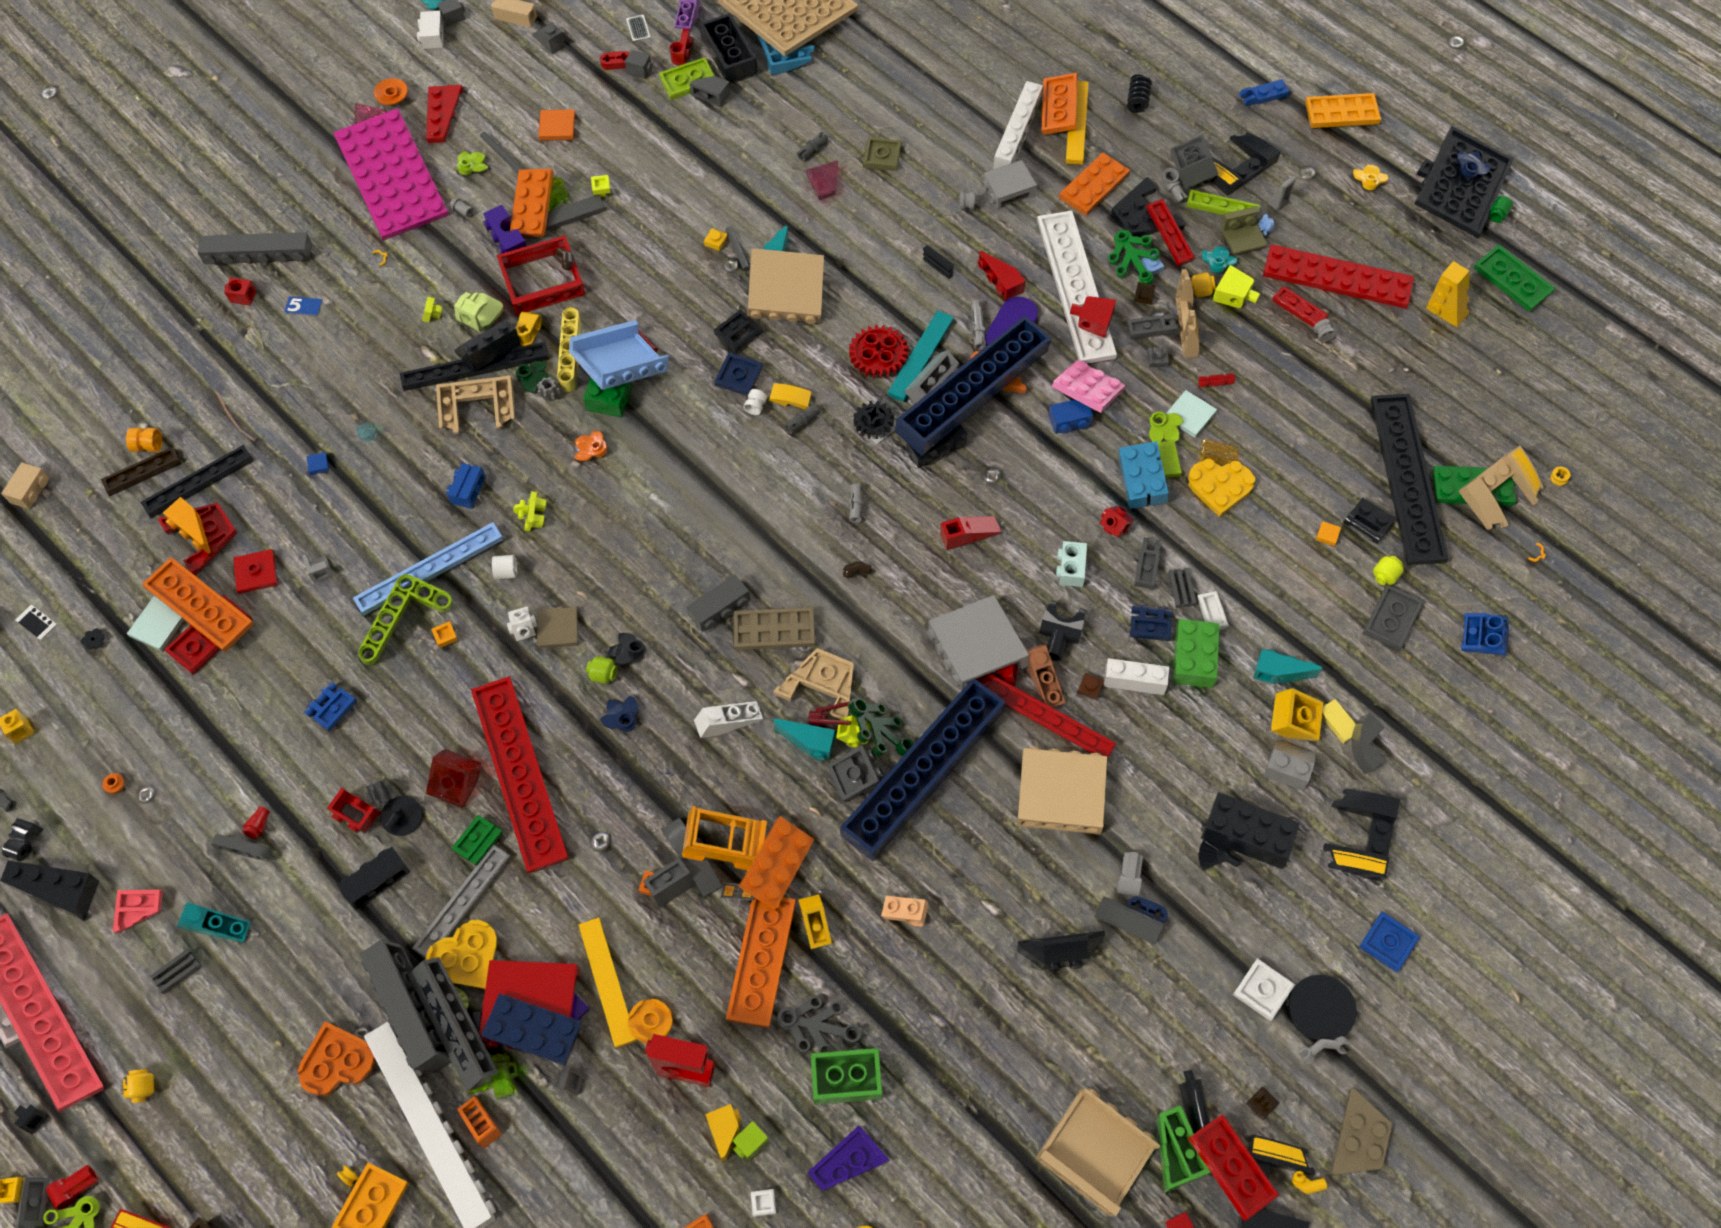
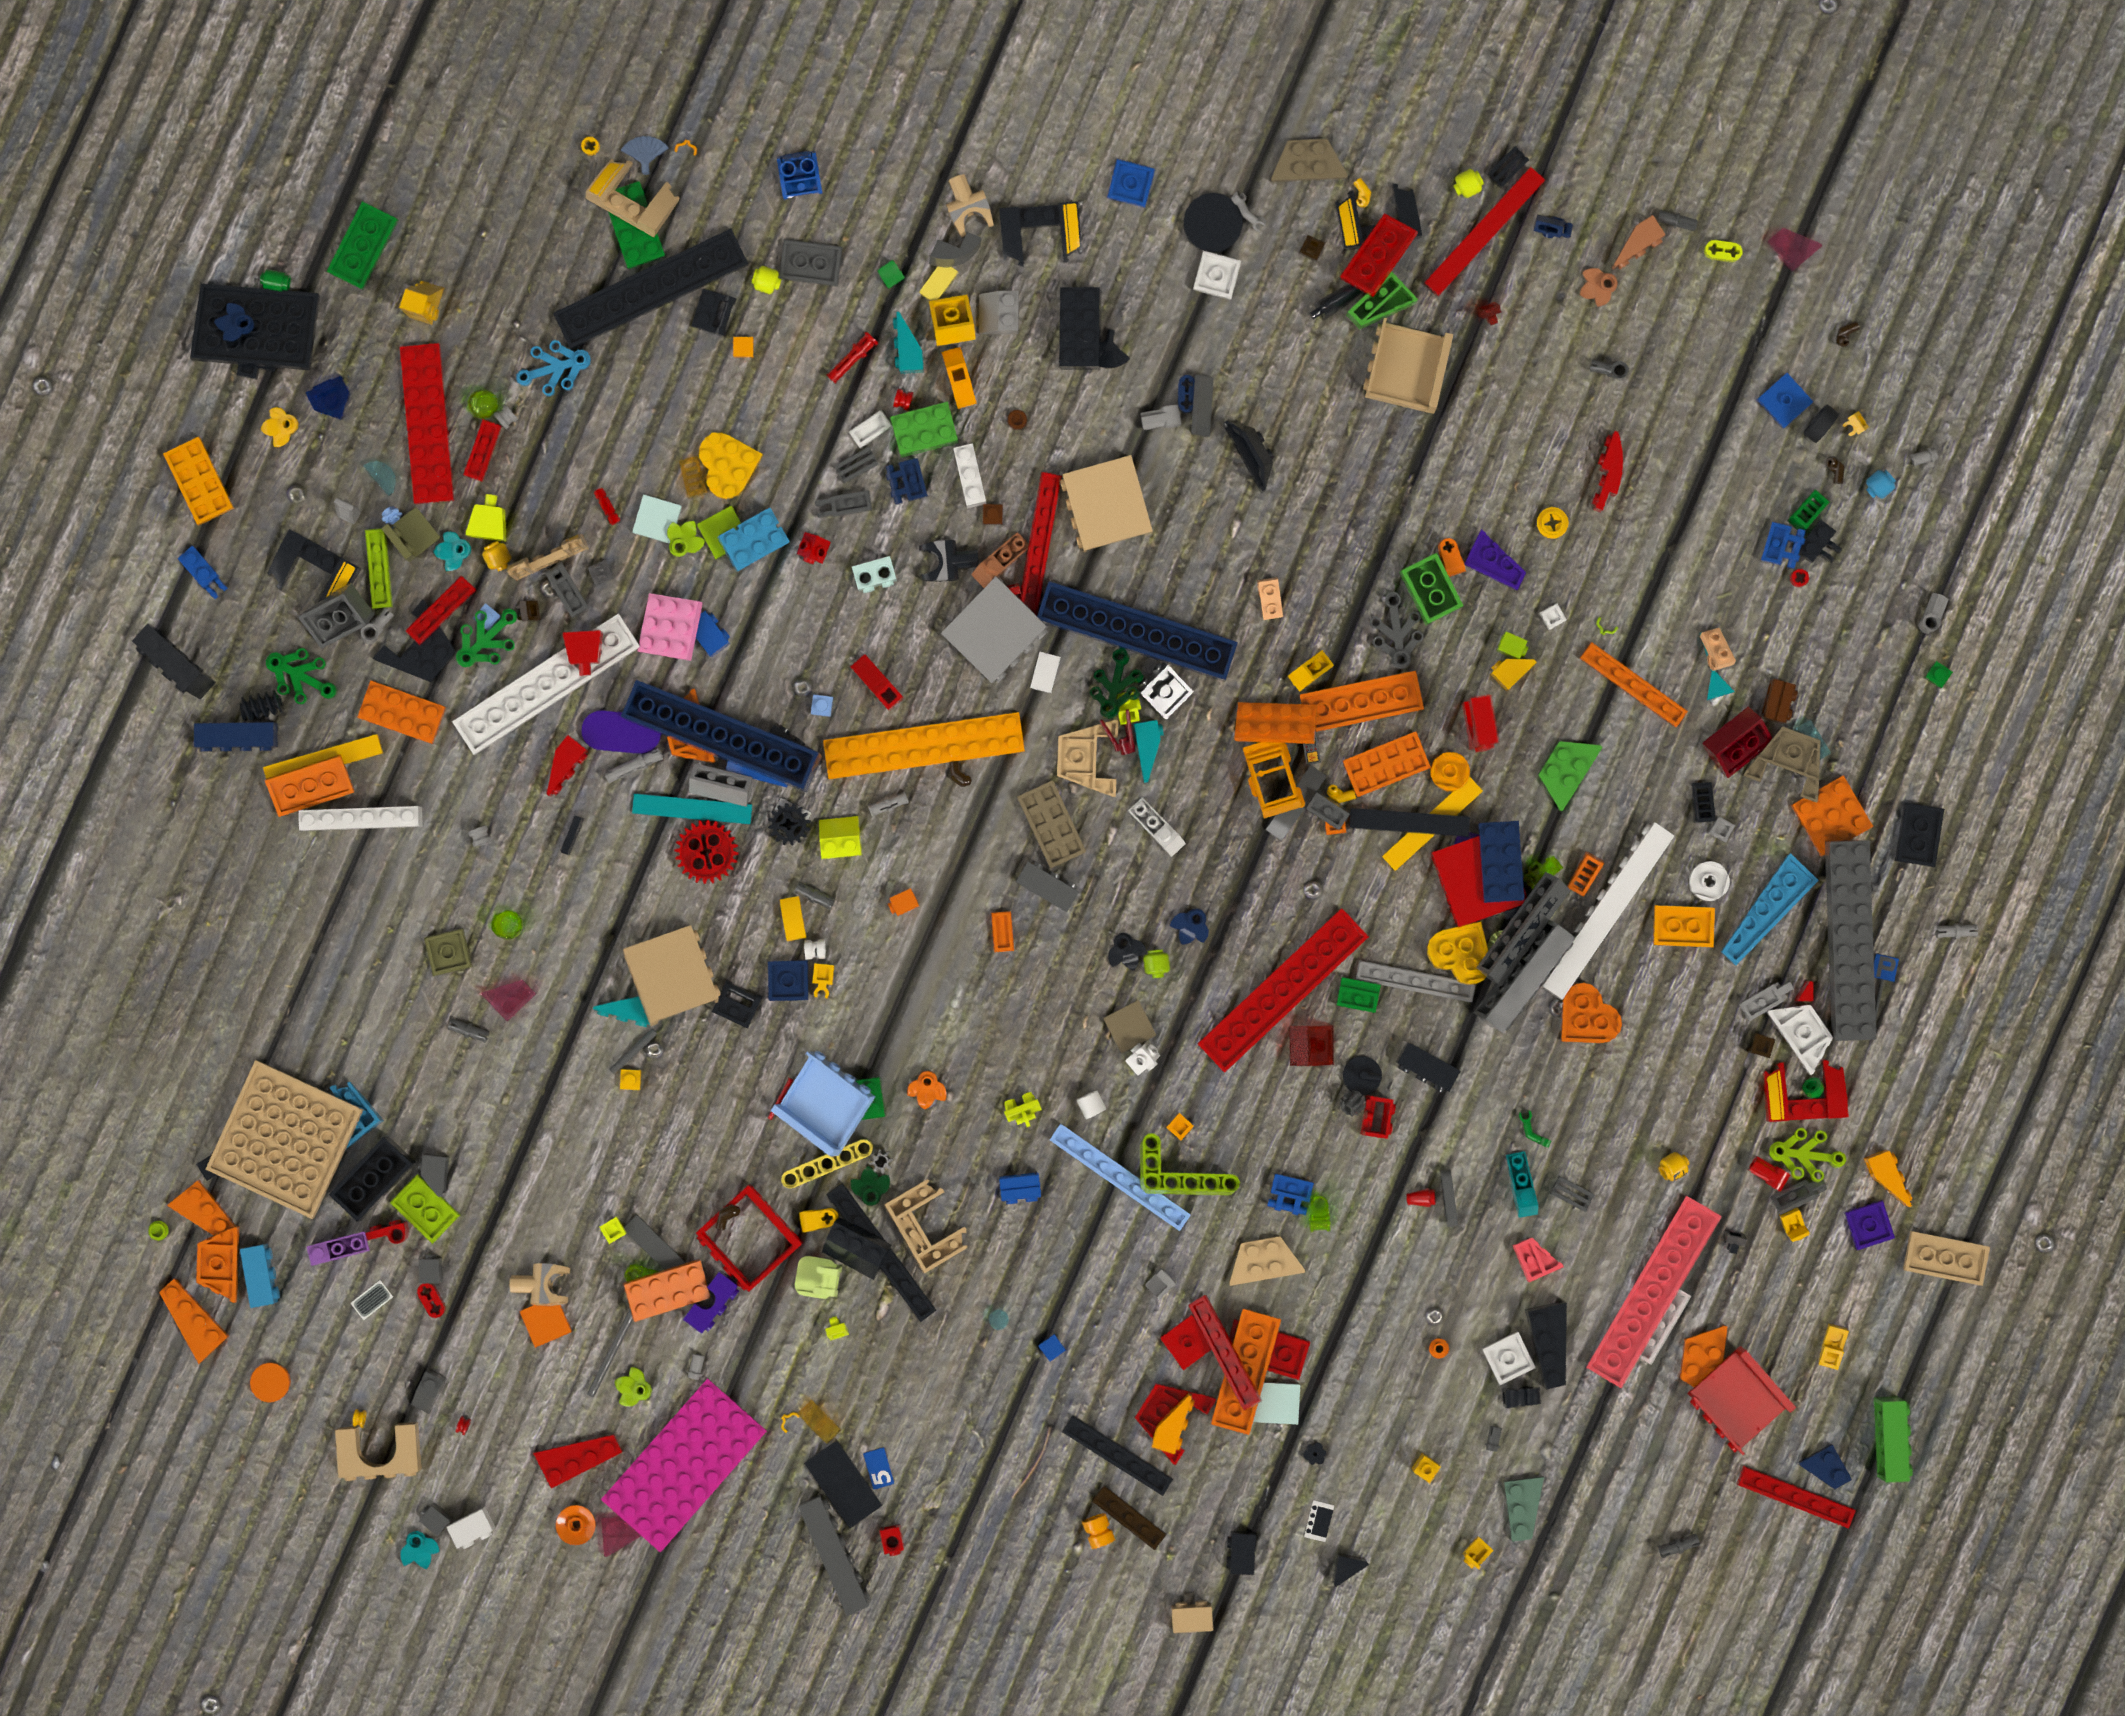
camera: 115 degrees left, 25 degrees up
yellow bush [336,1165,359,1187] -> none
flat silver tile [554,1066,584,1095] -> none
light grey panel [981,160,1037,209] -> none
none -> black wedge [132,623,216,700]
none -> dark blue brick [194,722,278,752]
none -> green plant [266,648,337,705]
none -> clear blue plate [306,376,351,420]
none -> clear light blue tile [364,461,396,497]
none -> red bush [455,1416,471,1436]
none -> clear neon green hair [467,389,498,419]
none -> clear neon green hair [491,910,524,940]
none -> tan connector [509,1263,570,1306]
none -> dark azure plant [516,340,591,397]
none -> sand blue hand [620,136,669,175]
none -> clear yellow slope [797,1400,841,1444]
none -> black tile [804,1440,883,1528]
none -> light blue plate [811,695,833,717]
none -> yellow plate [812,963,835,998]
none -> neon yellow slope [819,816,862,859]
none -> light orange plate [823,712,1025,780]
none -> red pin [827,331,879,384]
none -> green slope [877,260,905,289]
none -> orange brick [888,888,920,916]
none -> red wheel [893,388,914,411]
none -> light orange slope [942,347,977,409]
none -> tan connector [946,174,994,238]
none -> orange tile [991,911,1014,952]
none -> reddish brown tile [1007,410,1027,430]
none -> white sticker [1030,652,1060,693]
none -> red tile [1188,1295,1262,1411]
none -> black brick [1226,1531,1256,1575]
none -> tan wing [1229,1236,1305,1286]
none -> clear neon green piece [1309,1193,1330,1233]
none -> yellow arm [1327,784,1356,803]
none -> orange plate [1342,731,1431,797]
none -> black tile [1349,808,1470,837]
none -> orange piece [1438,538,1466,577]
none -> white plate [1482,1331,1536,1385]
none -> green arm [1519,1110,1552,1148]
none -> bright green wing [1538,741,1603,812]

